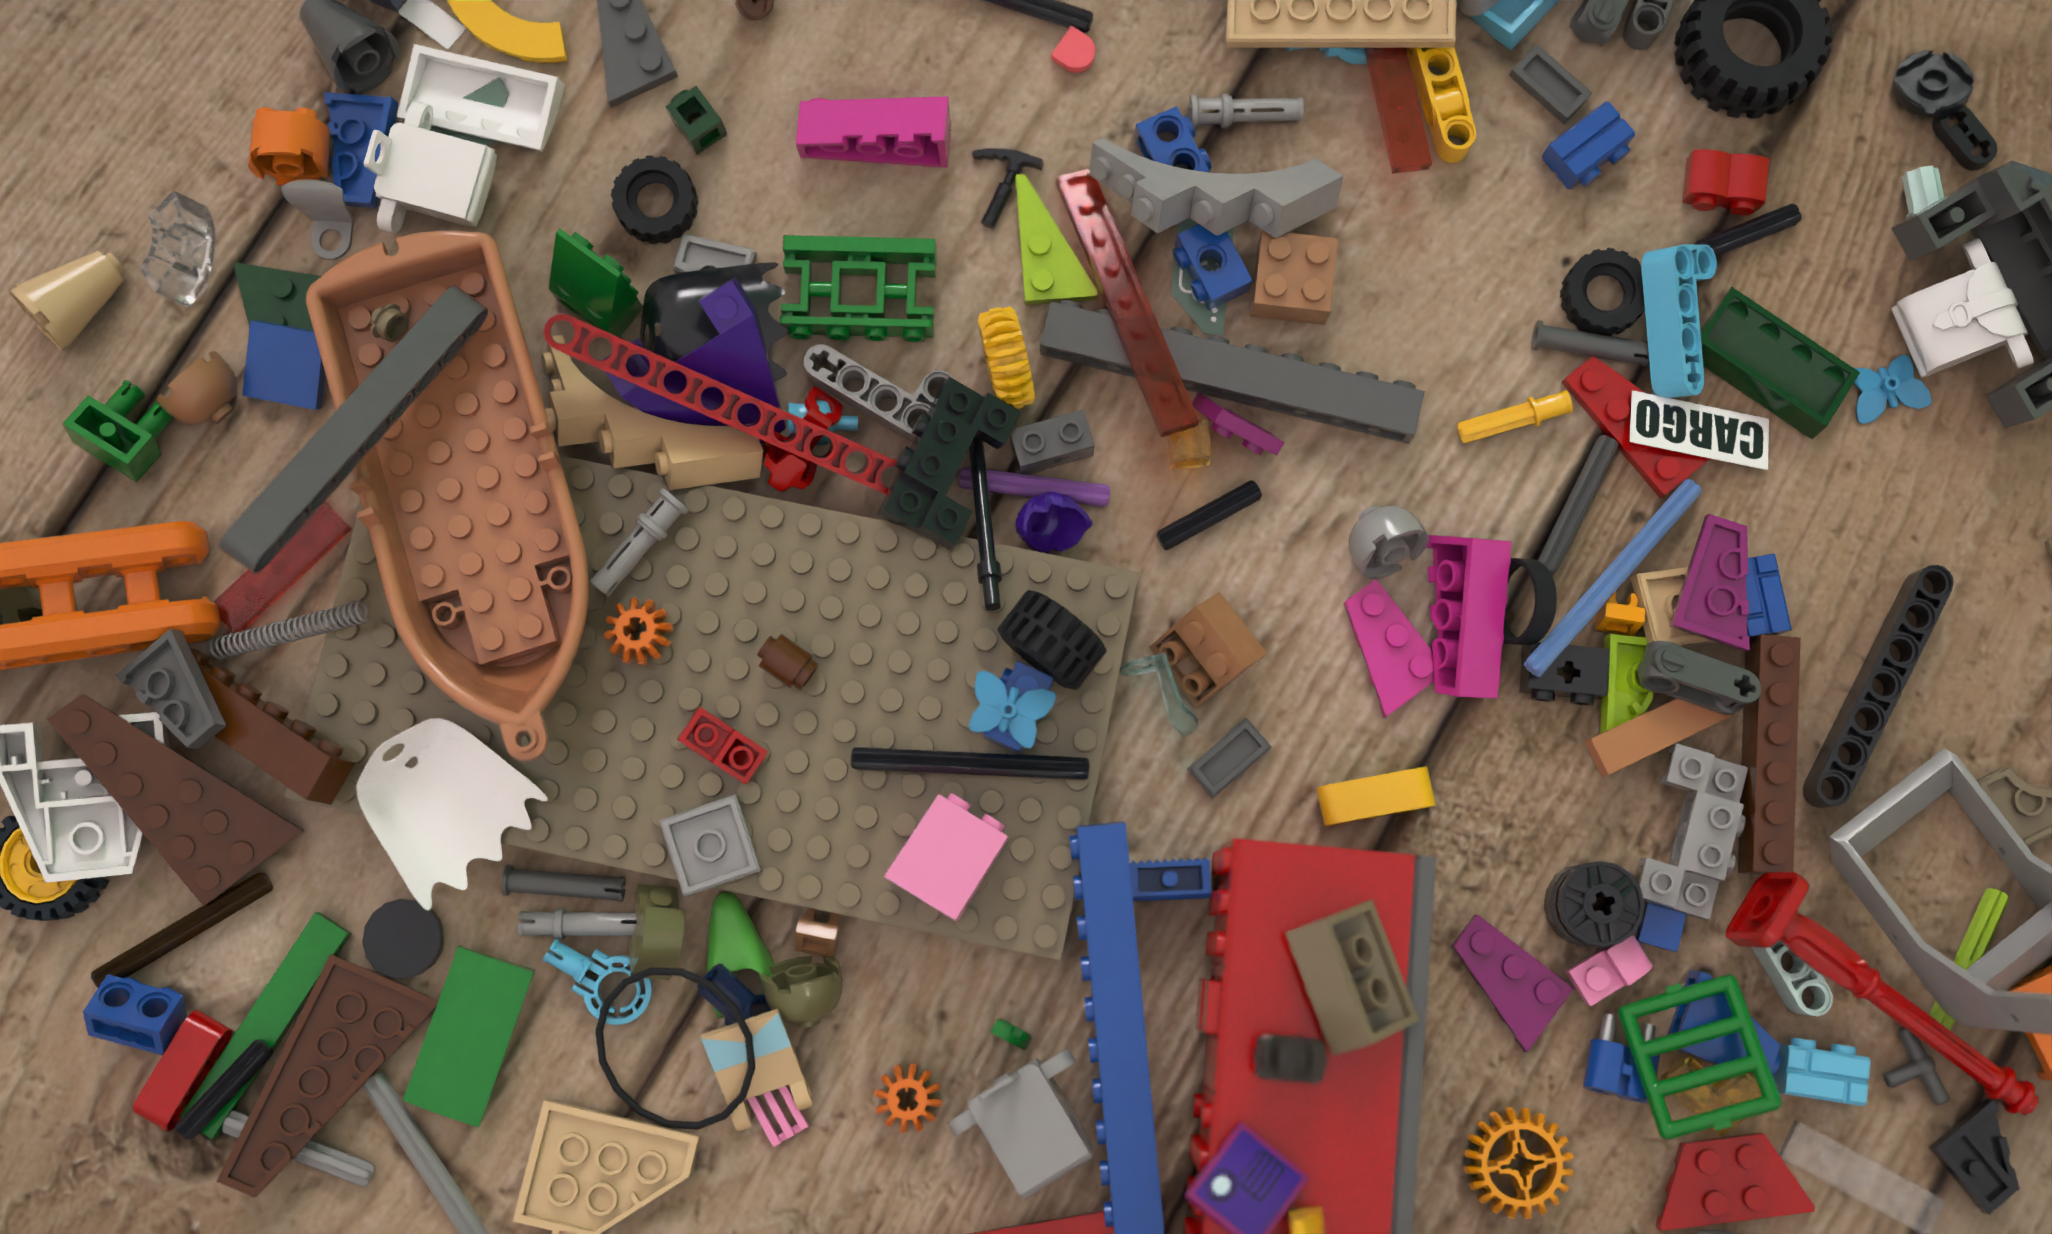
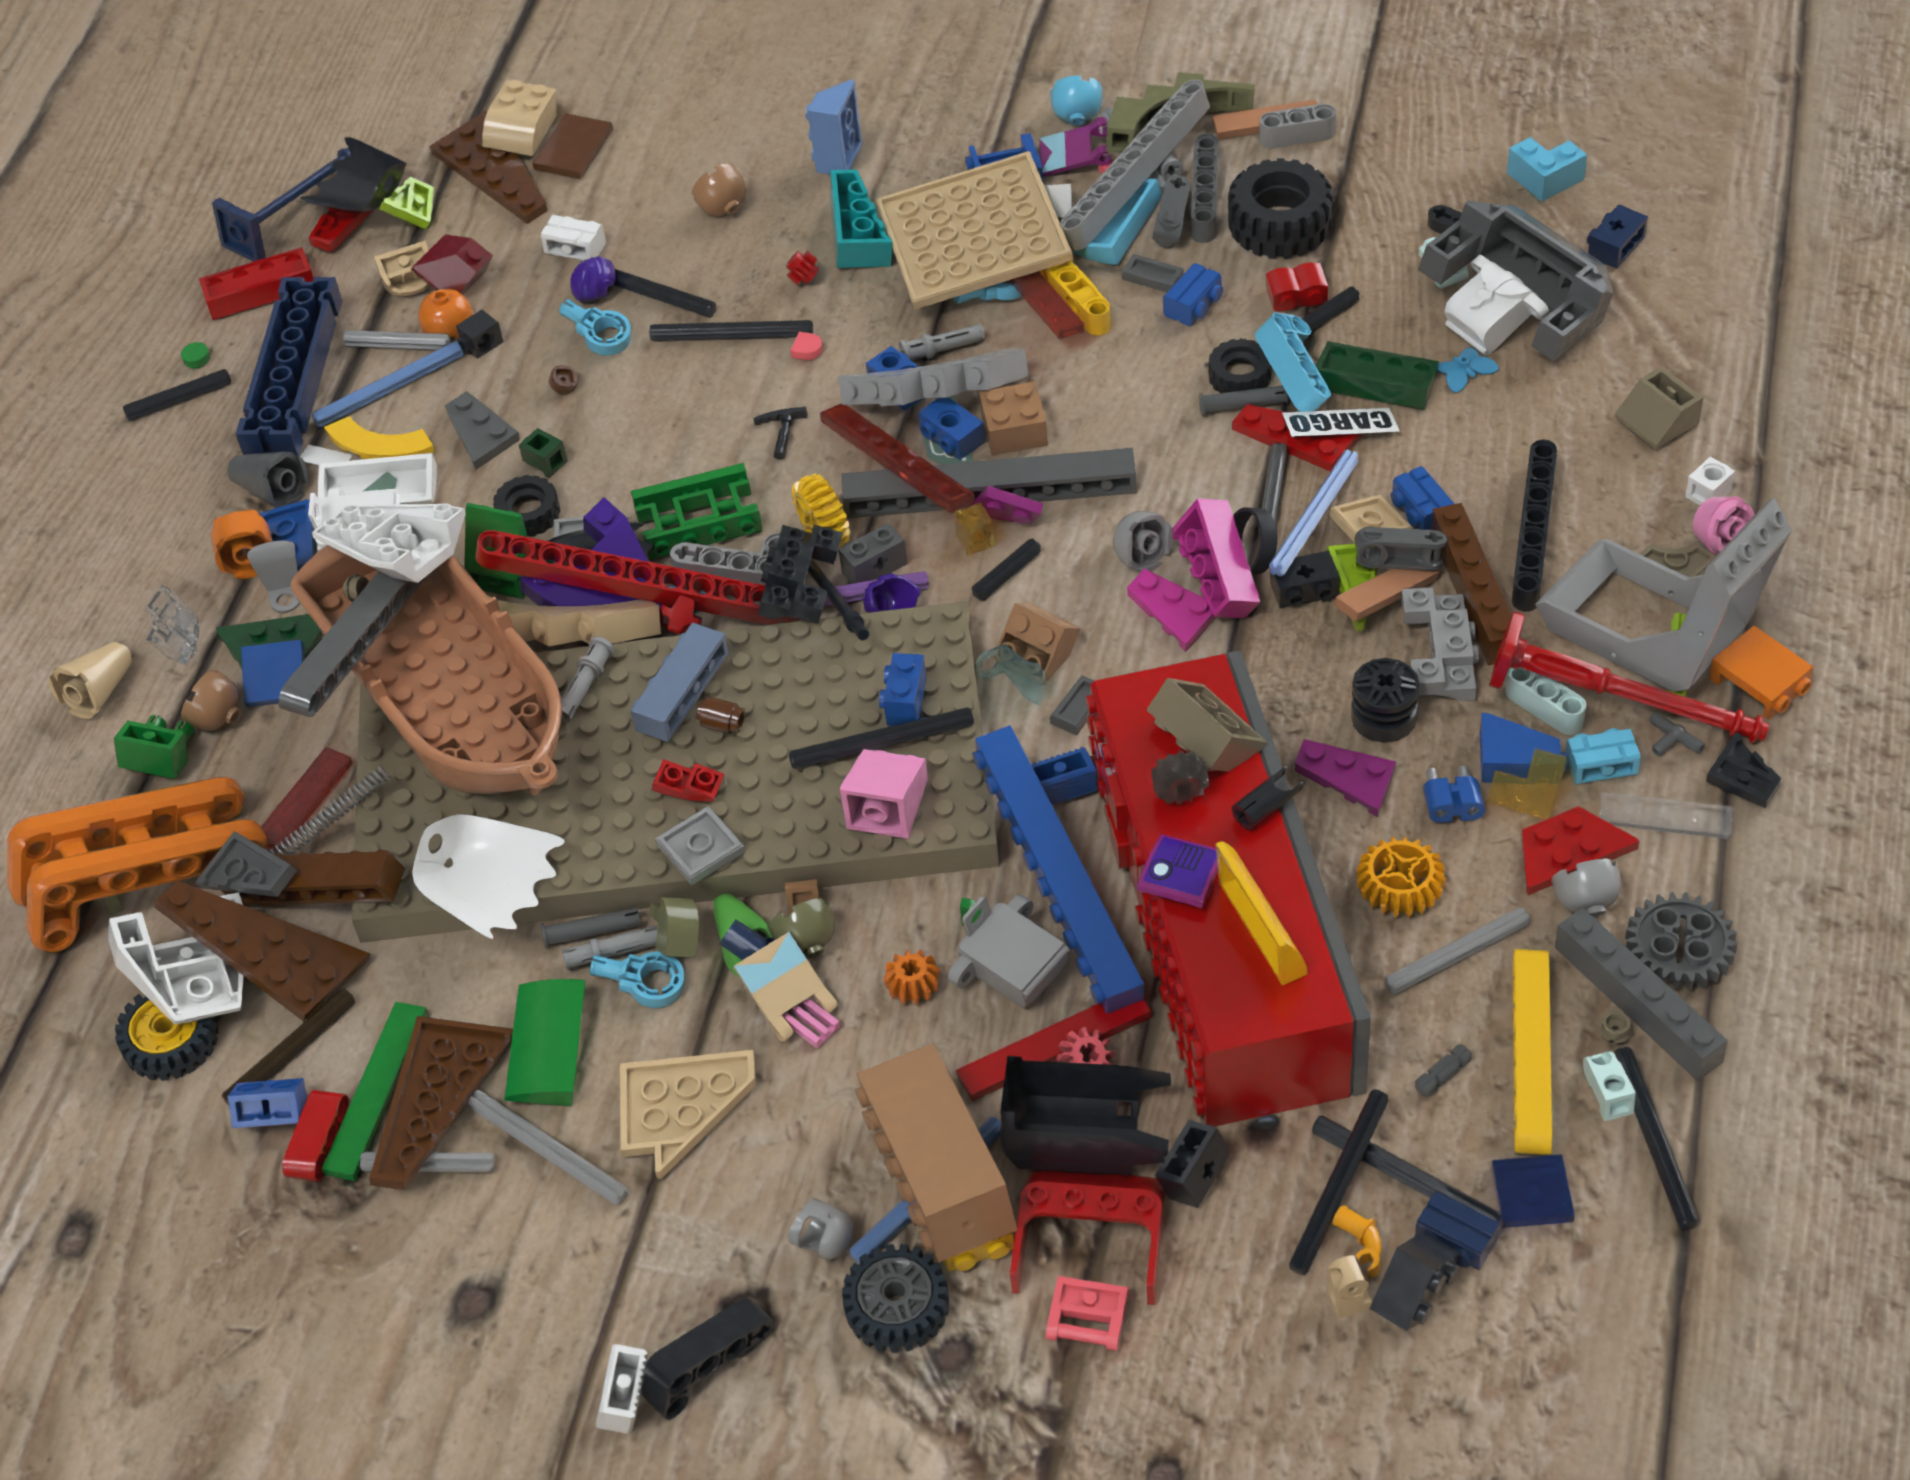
camera: 15 degrees left, 30 degrees down
black axle [175,1039,274,1140] -> none
black tile [362,899,444,979] -> none
black piece [595,967,756,1130] -> none
orange gear [604,598,673,666] -> none
dark pink wedge [796,96,951,168] -> none
dark azure piece [969,670,1056,748] -> none
black tyre [997,590,1107,690] -> none
lime wing [1016,174,1098,305] -> none
yellow axle [1457,390,1573,443] -> none
bright pink brick [1565,935,1653,1006] -> none
light orange tile [1595,591,1645,636] -> none
green bar [1618,974,1782,1140] -> none
blue tile [1636,903,1686,952] -> none
magenta wing [1669,514,1750,652] -> none
black tile [1892,50,1974,118] -> none
none -> white wedge [312,503,465,583]
none -> sand blue brick [631,622,729,742]
none -> black piece [1232,766,1305,830]

